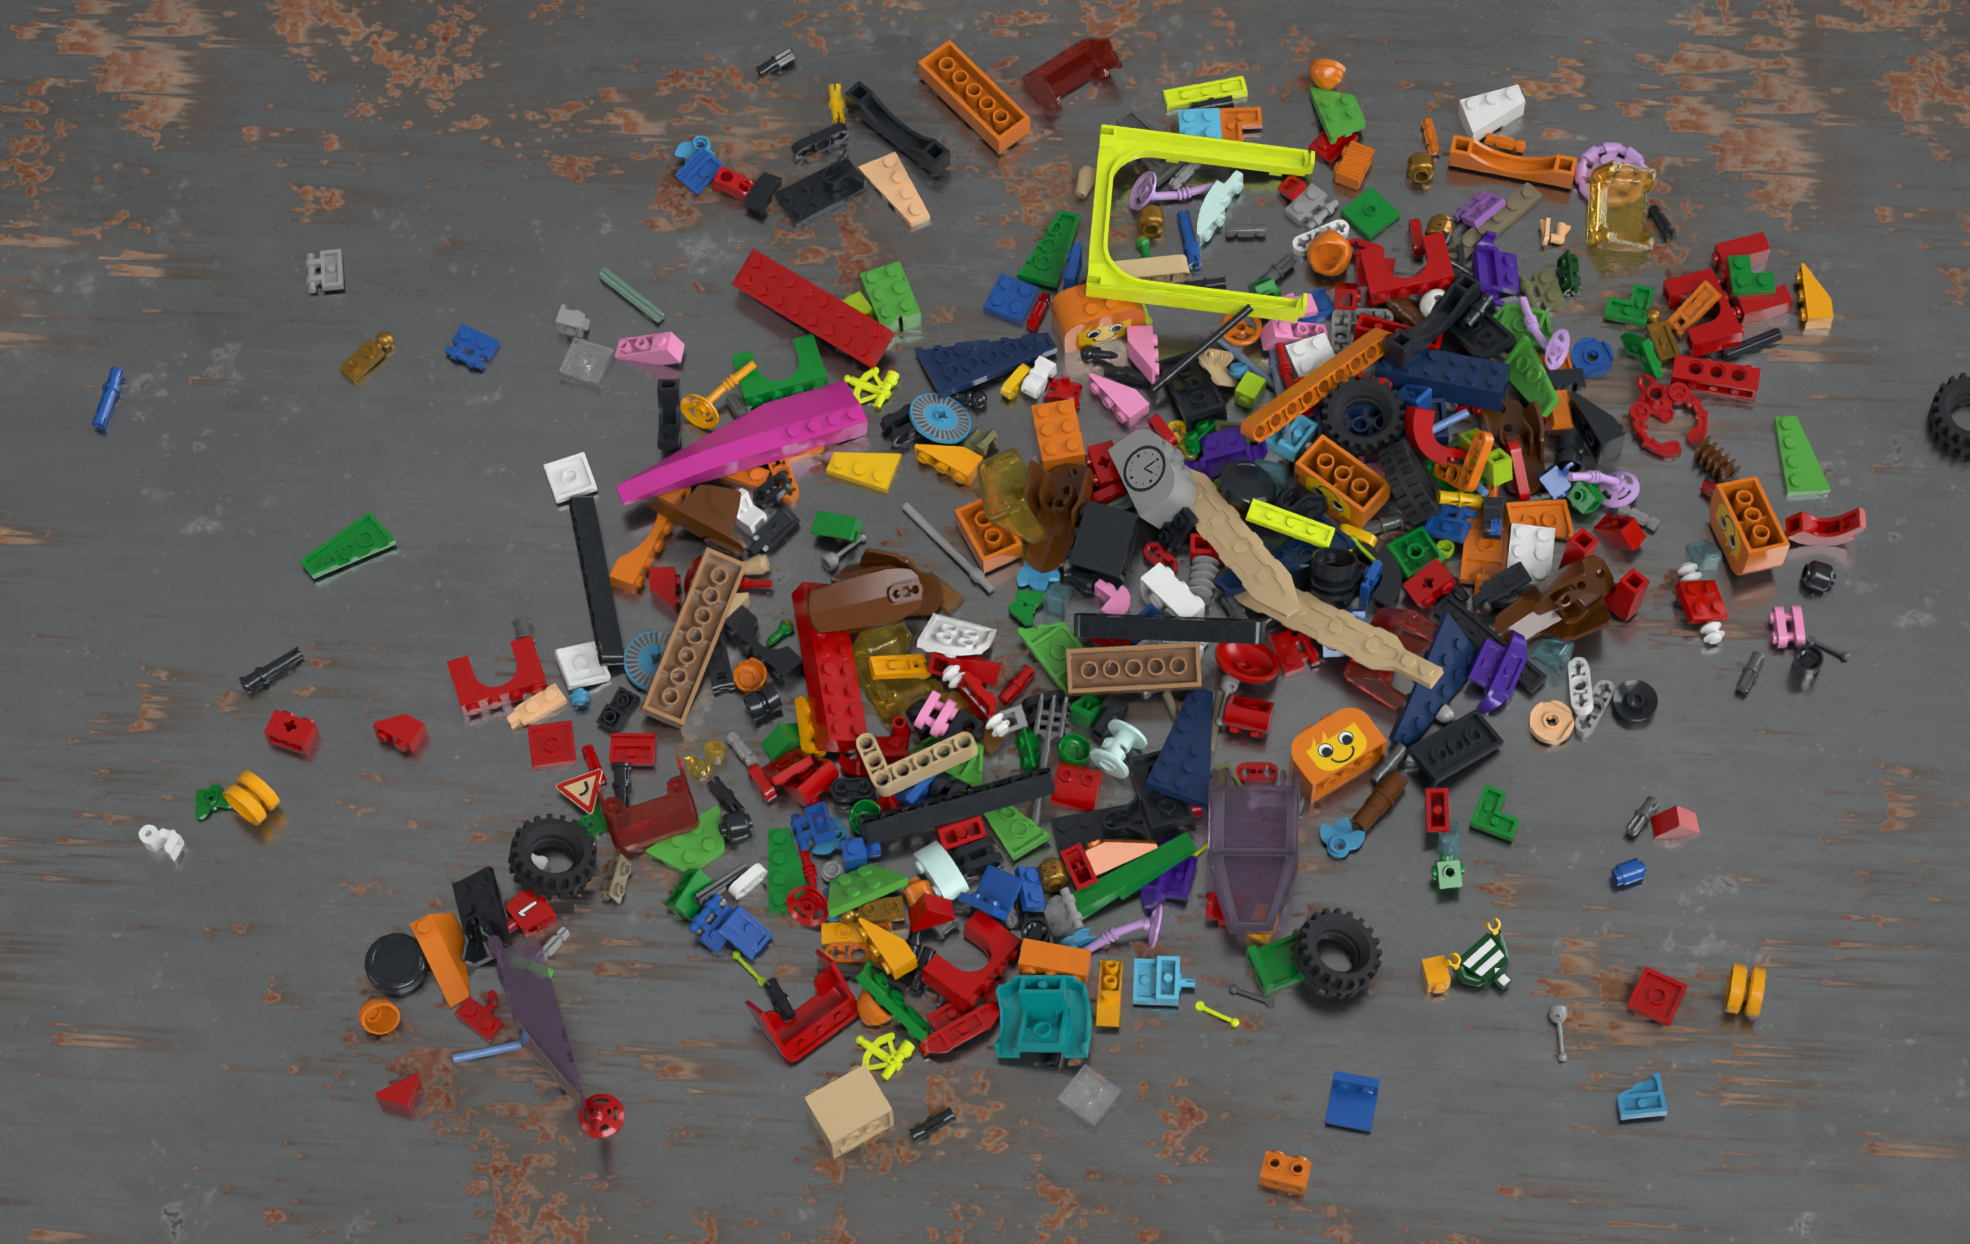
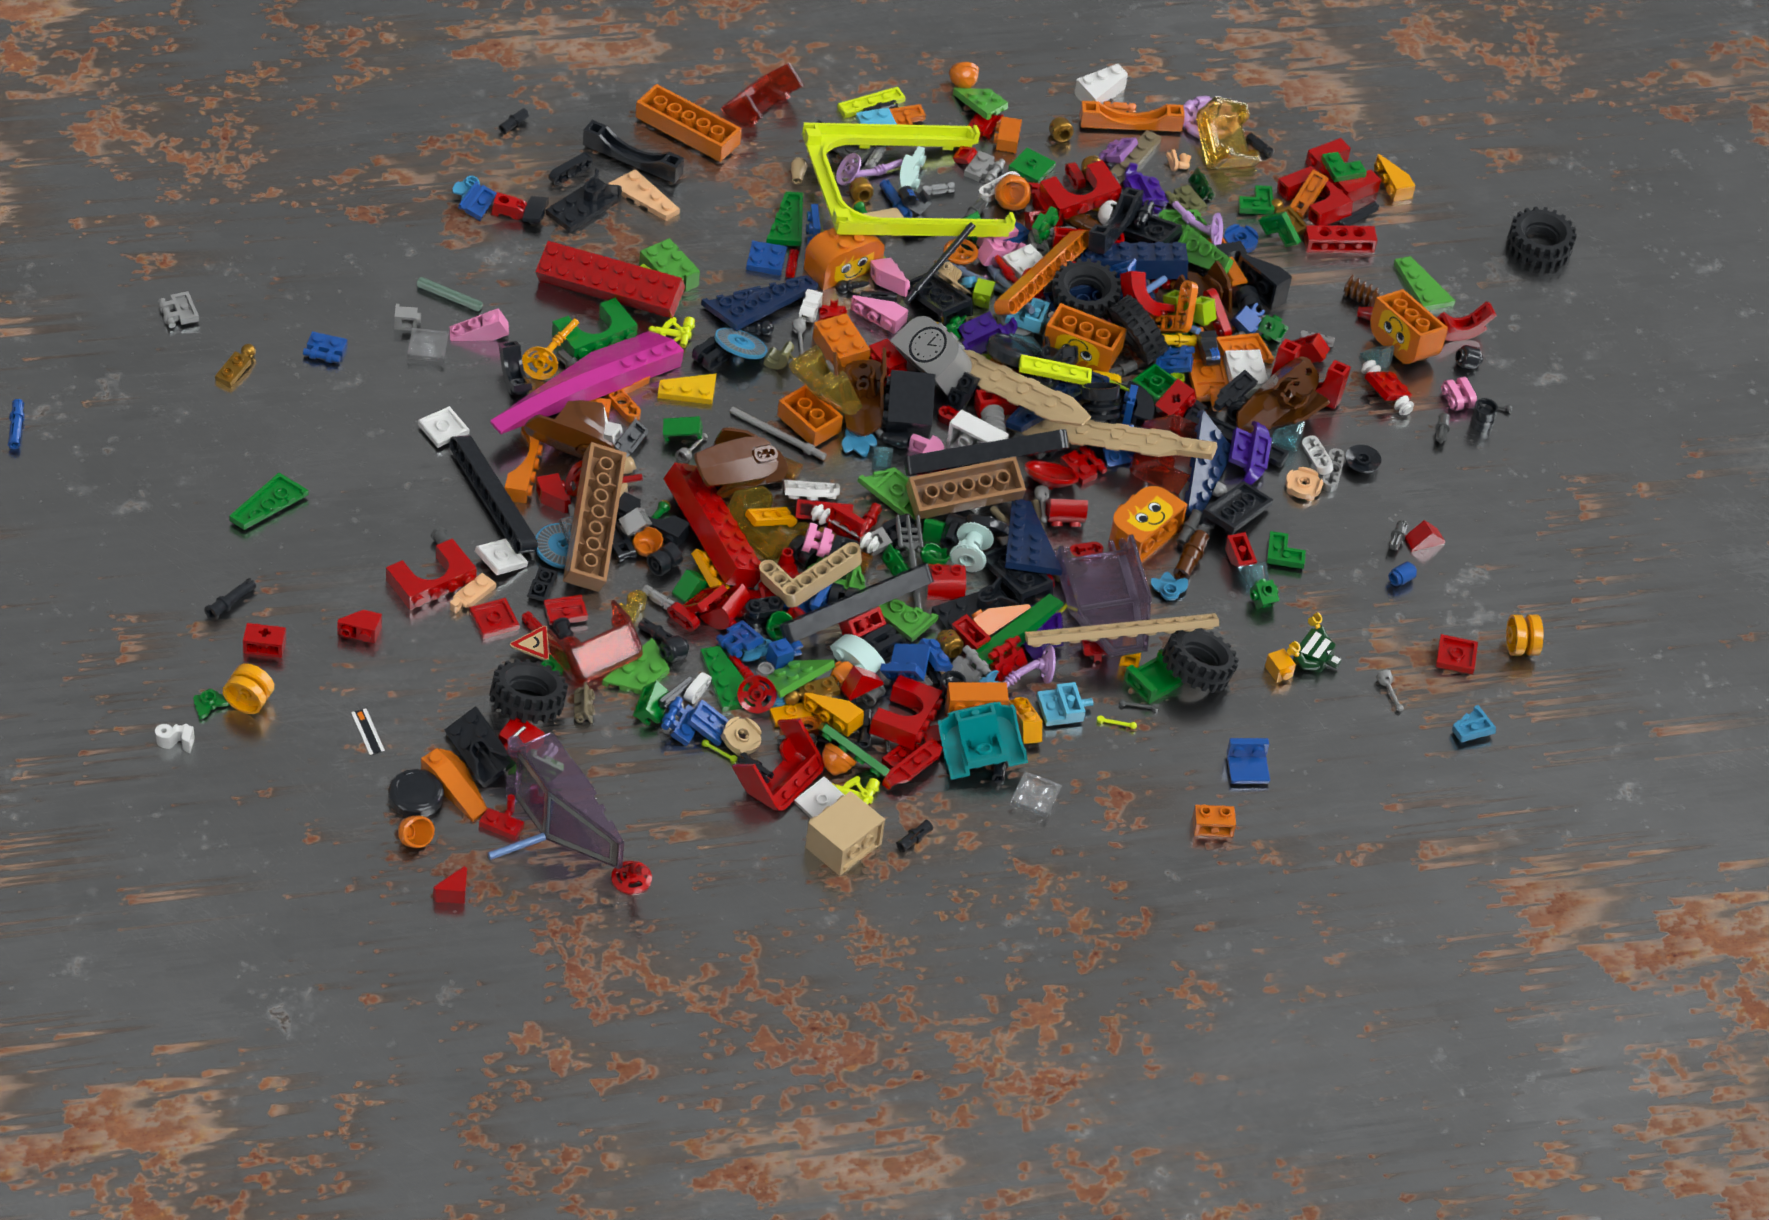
camera: 25 degrees left, 15 degrees down
dark azure plate [568,688,590,705] -> none
black beam [753,474,792,508] -> none
yellow pin [828,84,846,124] -> none
light orange slope [914,444,983,486] -> none
yellow beam [1000,363,1032,400] -> none
green animal [1008,590,1046,627] -> none
orange axle [1421,117,1441,156] -> none
lavender dish [1567,470,1640,508] -> none
red piece [1628,373,1709,458] -> none
none -> sticker [351,709,385,755]
none -> light grey brick [619,508,652,536]
none -> tan plate [721,717,762,756]
none -> light grey hinge [791,319,806,358]
none -> white plate [794,777,844,818]
none -> black leg [898,185,932,214]
none -> black wheel [965,515,1010,537]
none -> red plate [988,636,1028,682]
none -> tan plate [1025,613,1219,647]
none -> green plate [1032,206,1059,245]

